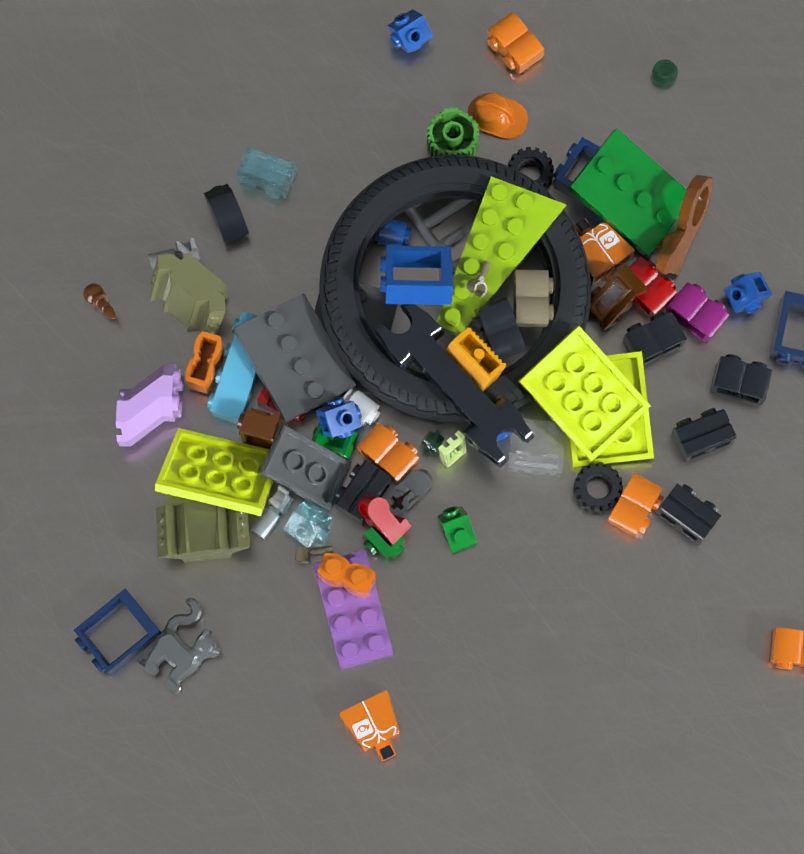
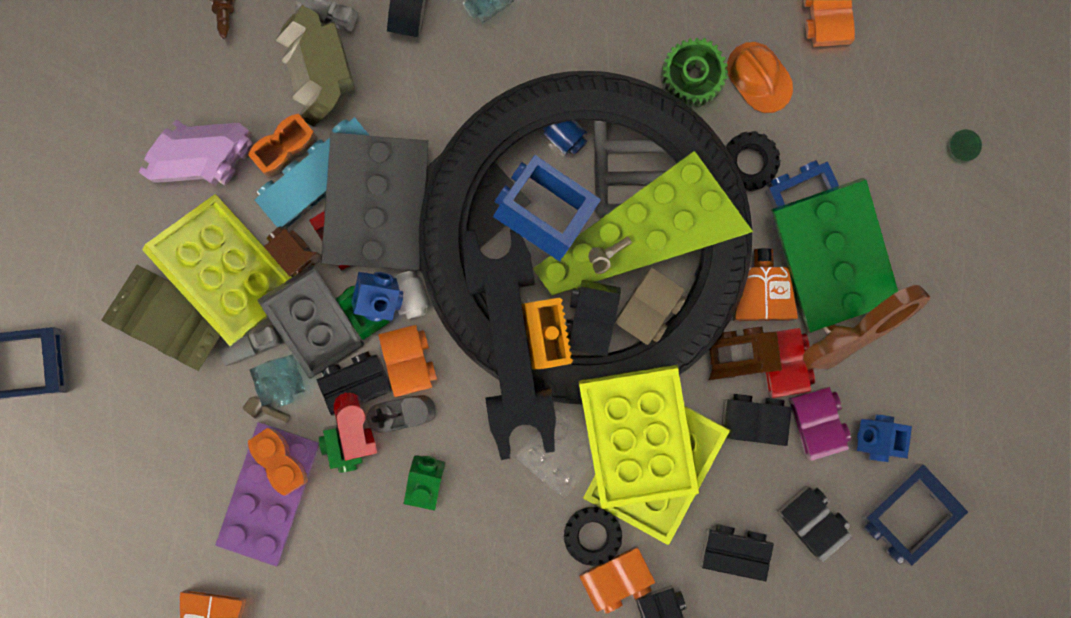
camera: 30 degrees right, 10 degrees up
dark grey animal [137,598,221,694] -> none
clear green plate [421,429,445,455] -> none
yellowish green tile [438,430,466,468] -> none

